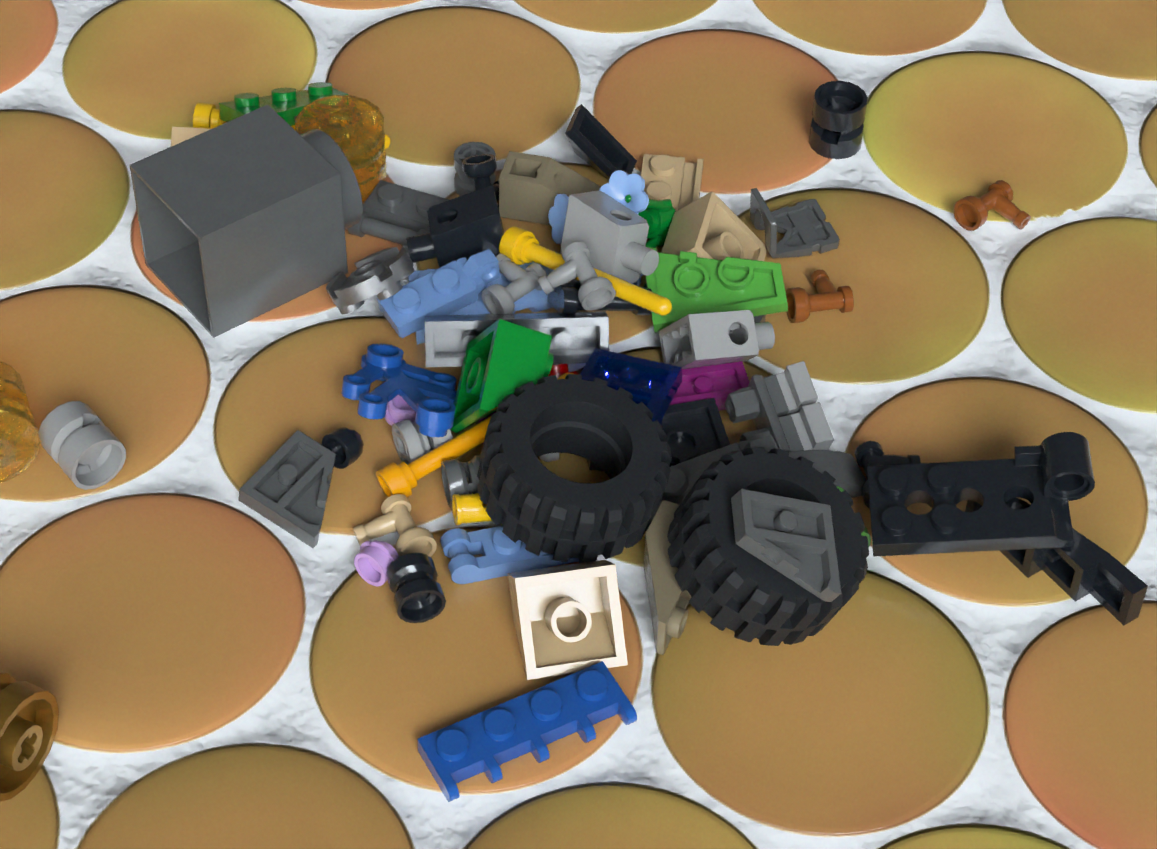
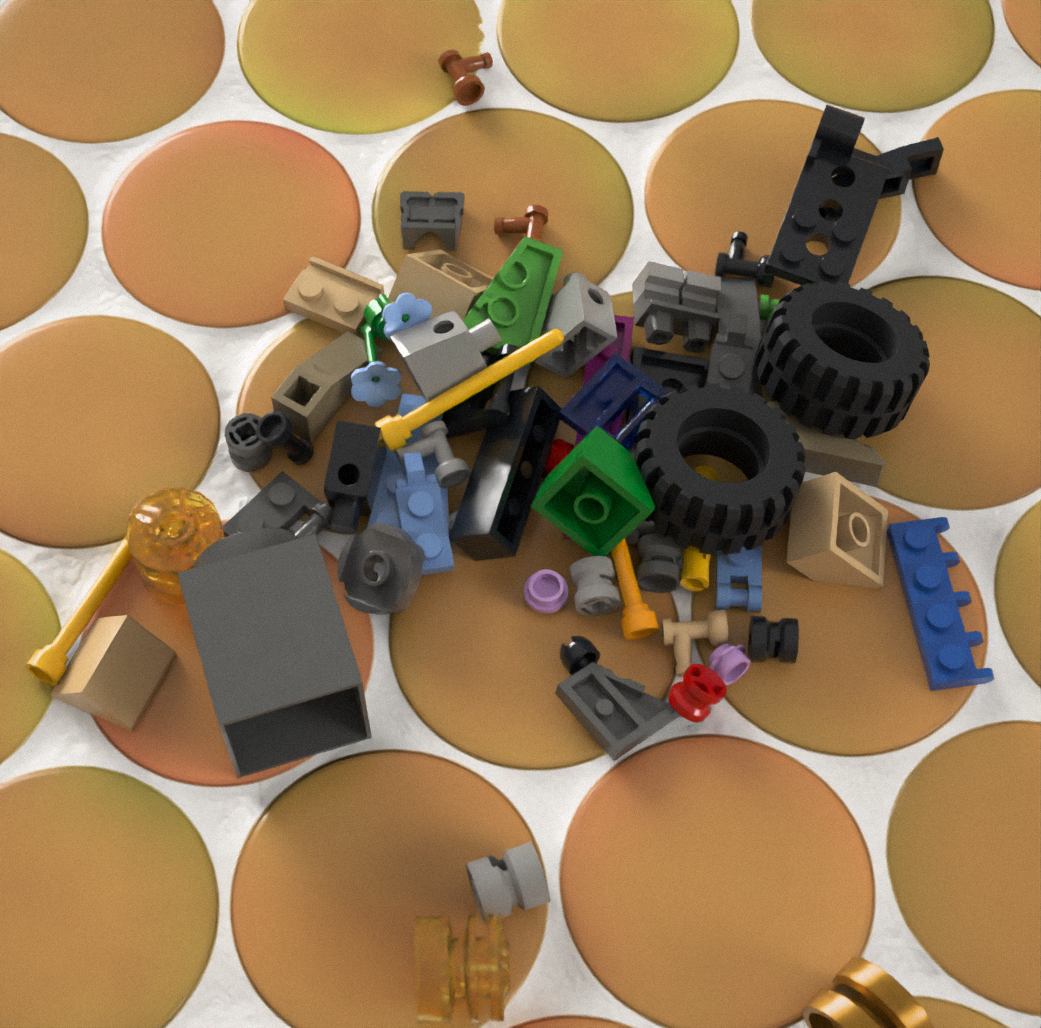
camera: 70 degrees left, 15 degrees up
green wing [219,82,349,126] -> none
blue plant [341,344,457,437] -> none
light grey piece [538,242,616,311] -> none
black slope [565,104,637,180] -> none
dark grey wing [731,489,842,602] -> none
black wheel [809,81,868,159] -> none
none -> red wheel [668,664,727,723]

